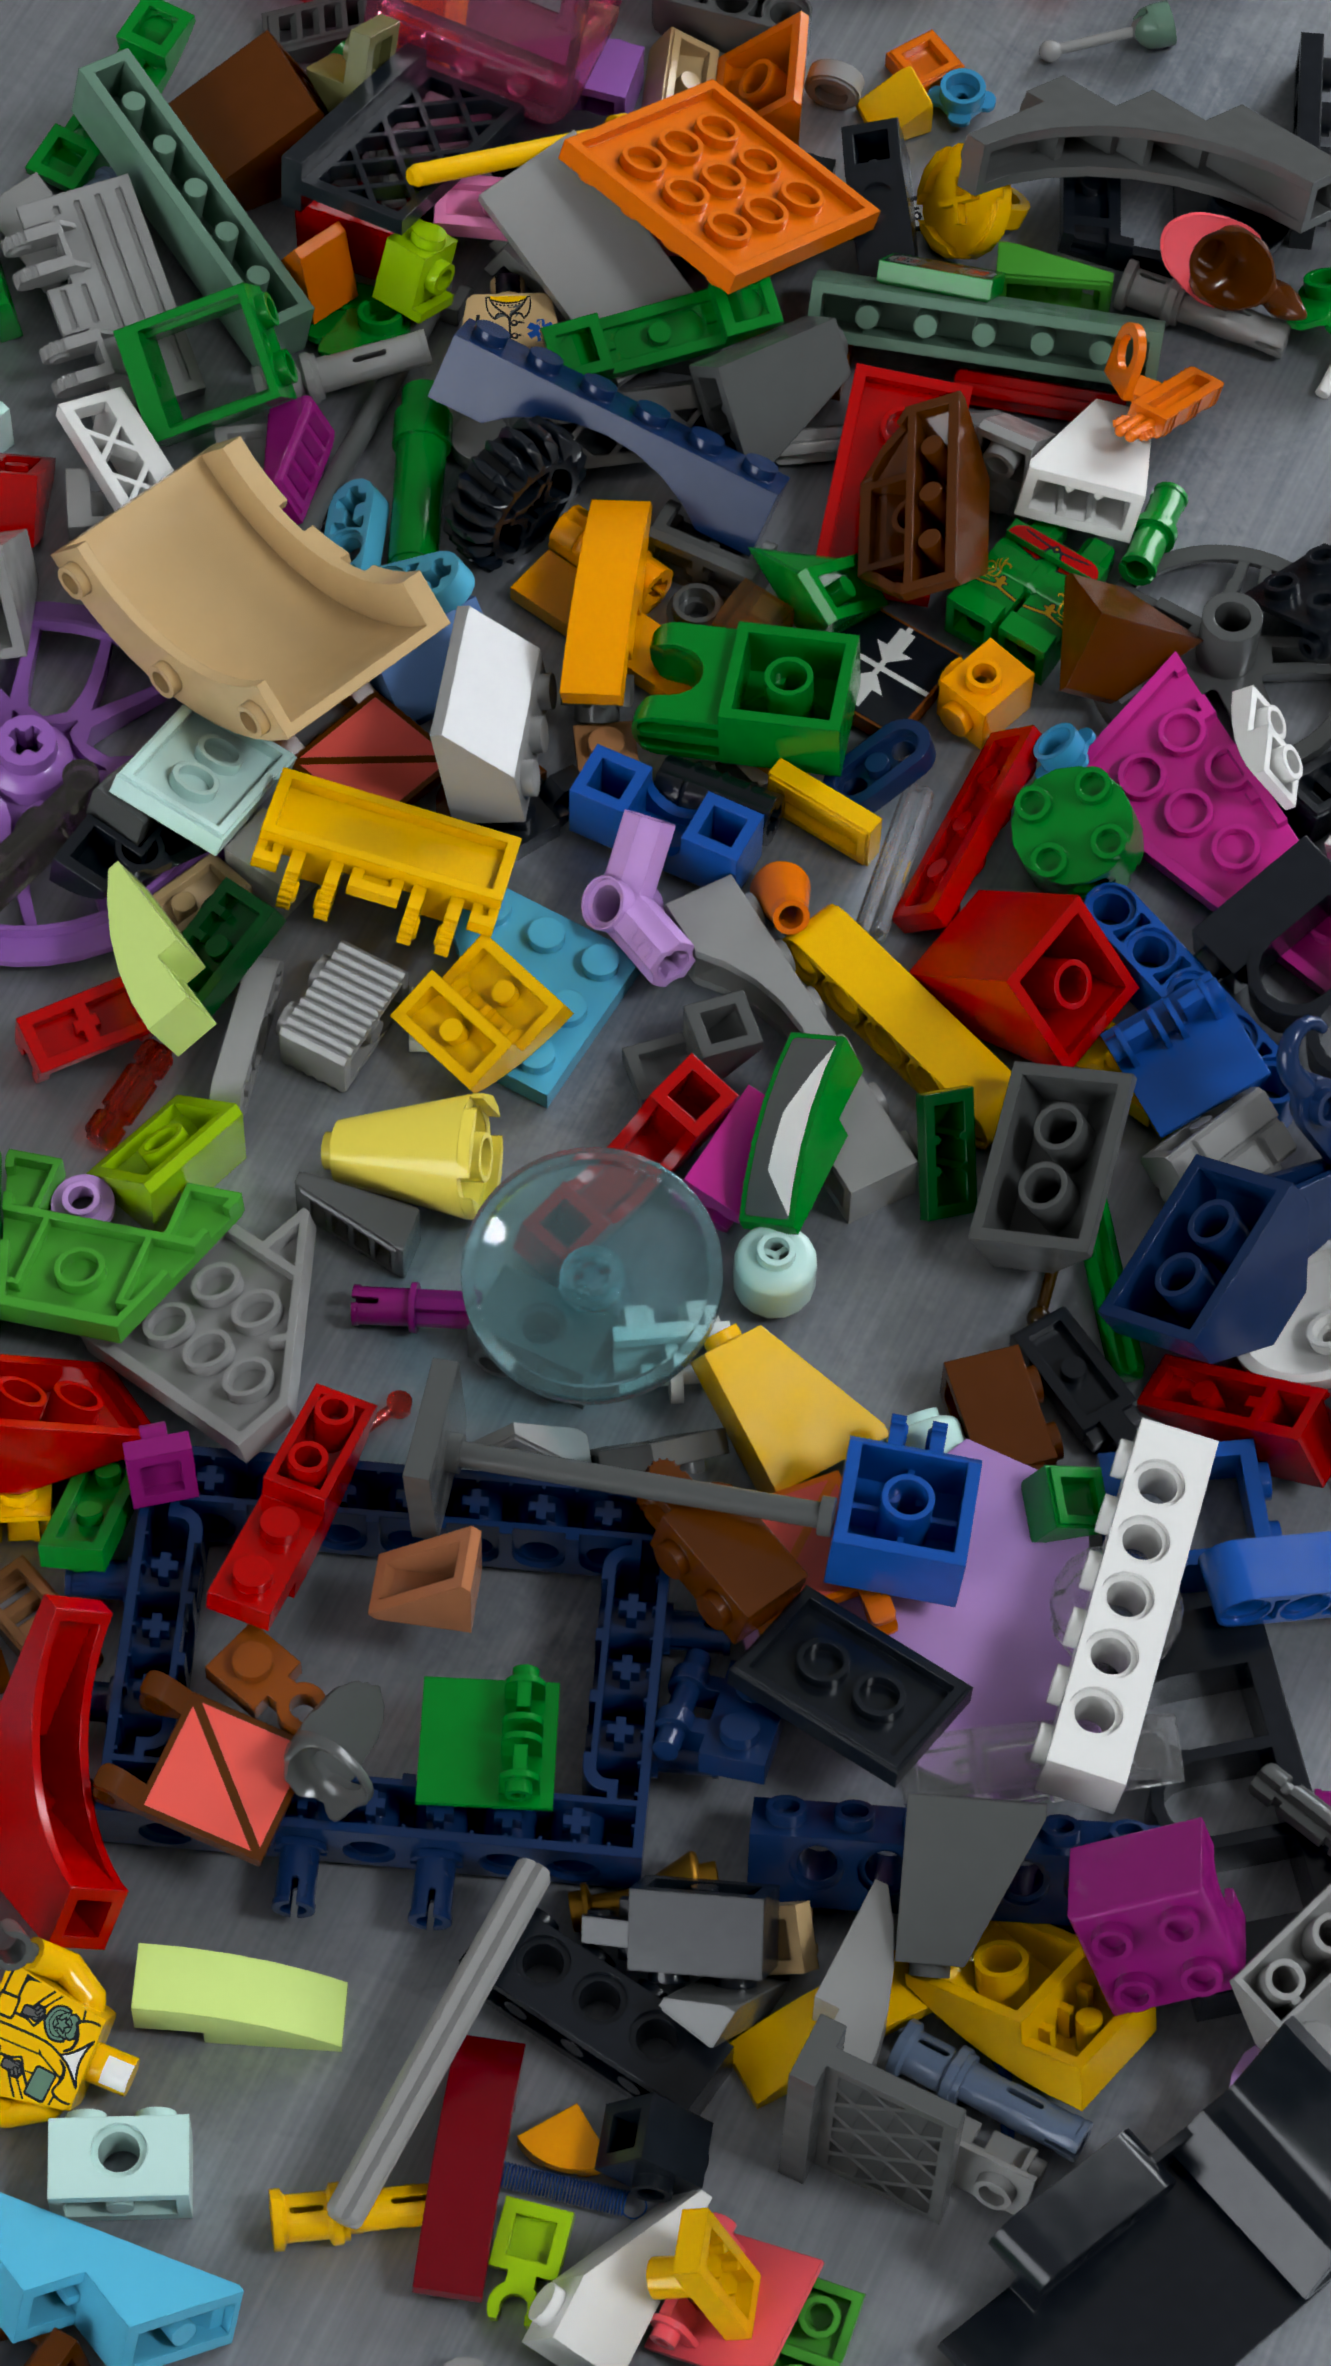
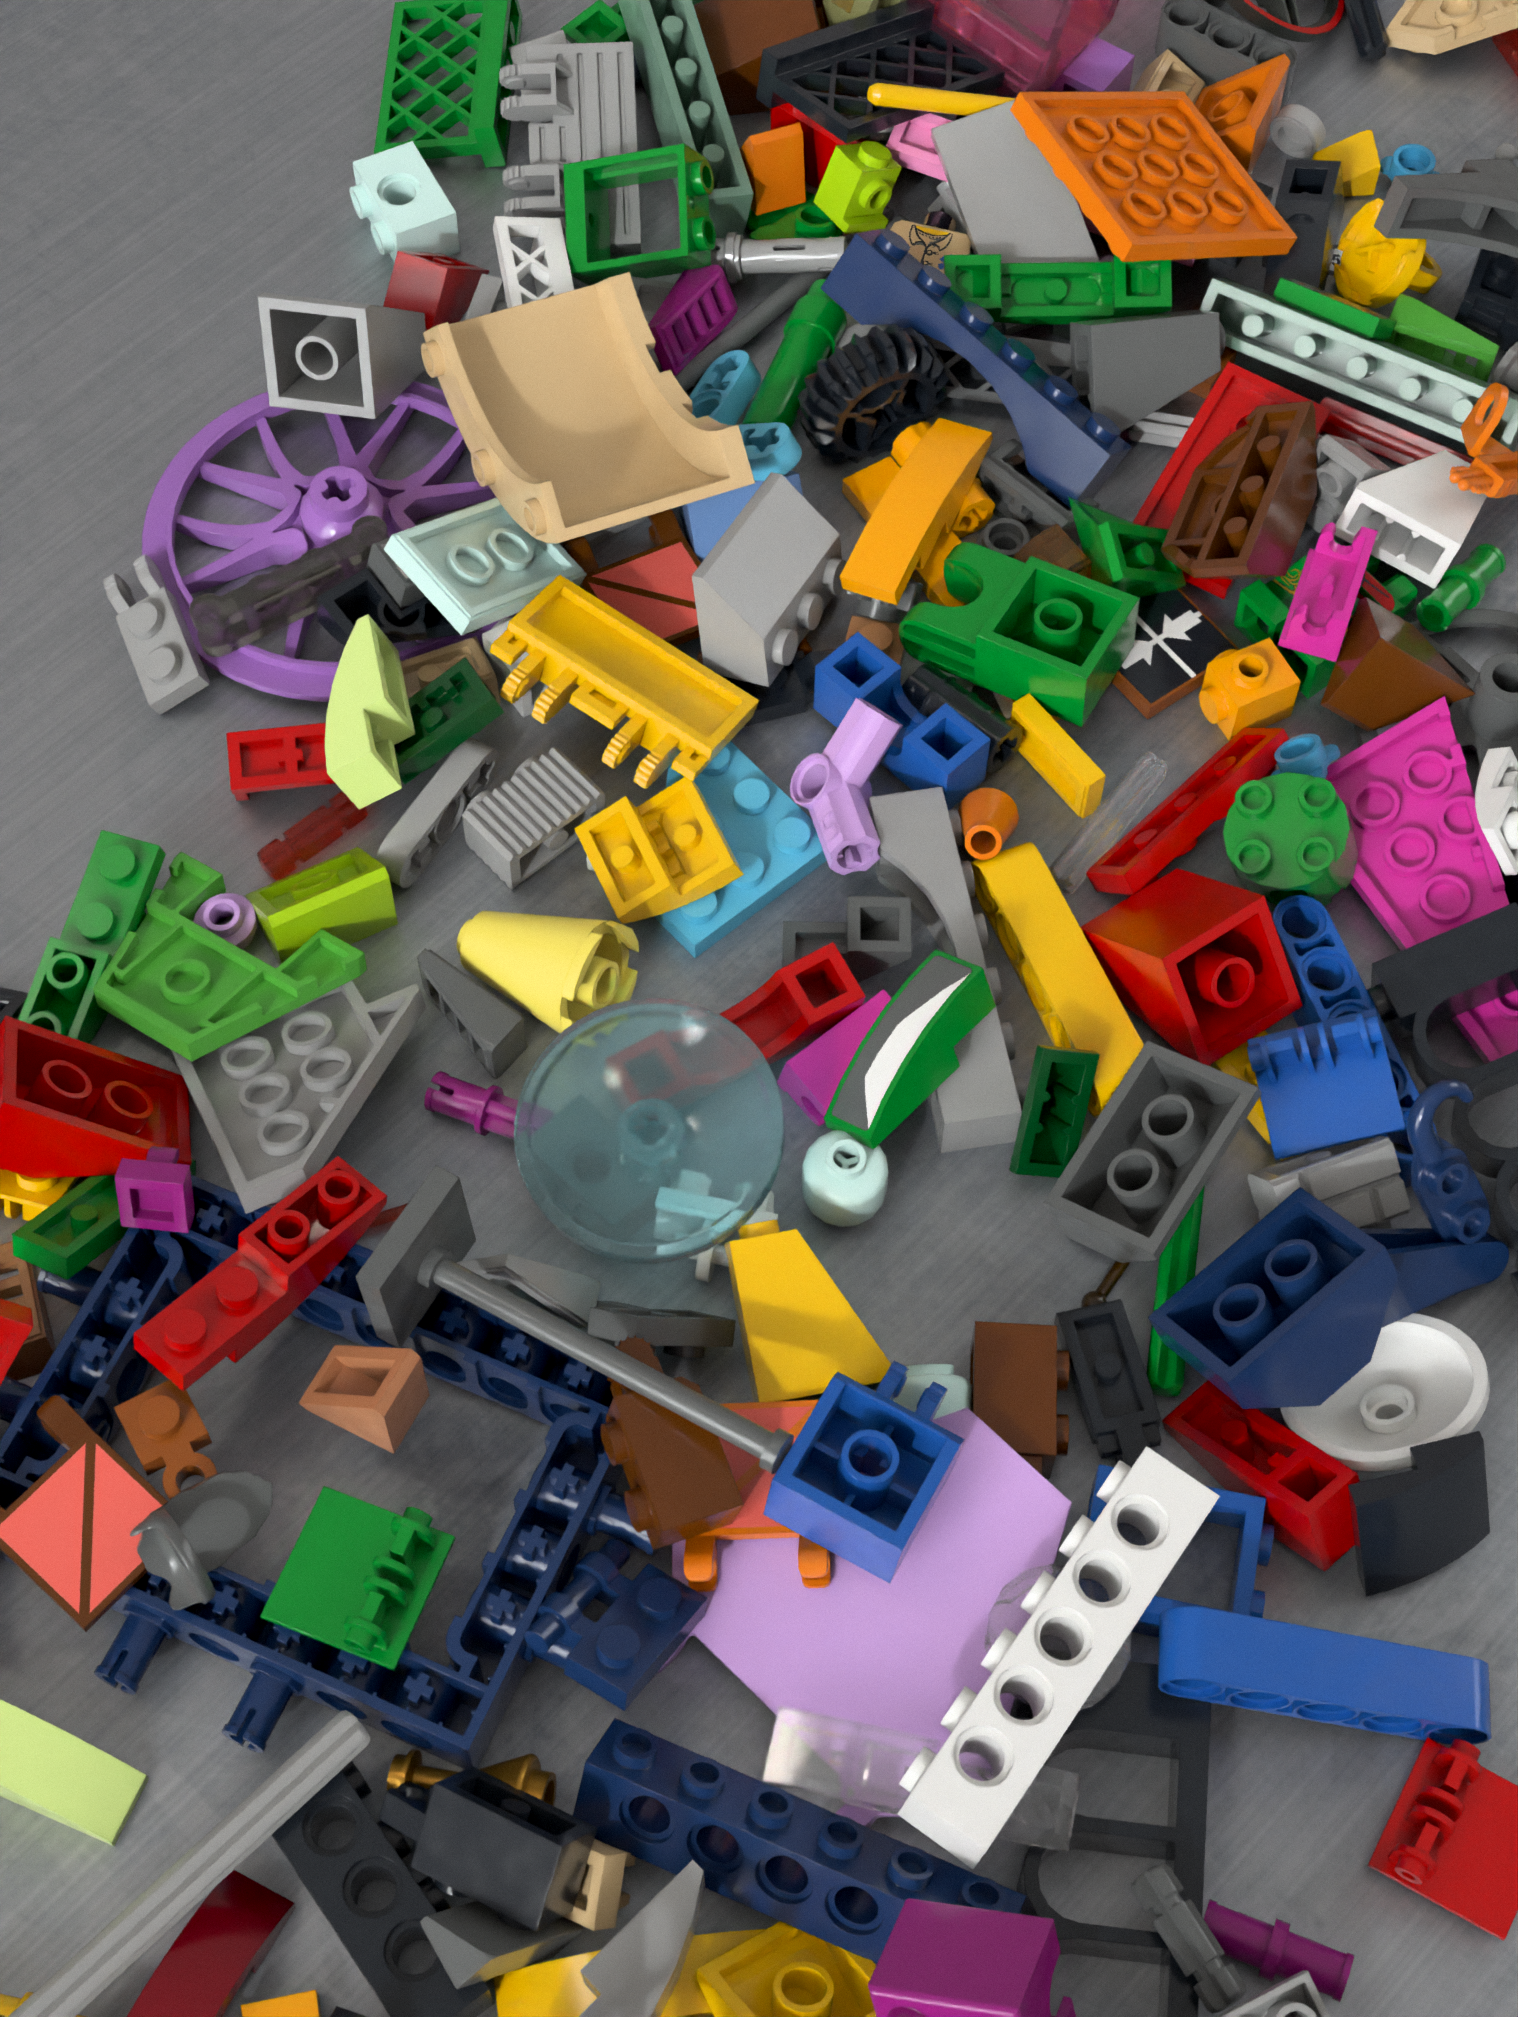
camera: 20 degrees right, 0 degrees up
black tile [727,1585,973,1788] -> none
dark blue plate [823,719,936,813] -> none
orange tile [885,29,965,94] -> none
dark grey slope [895,1792,1047,1978] -> none
green slope [1021,1465,1106,1543] -> none
none -> dark pink hinge [1278,522,1378,662]

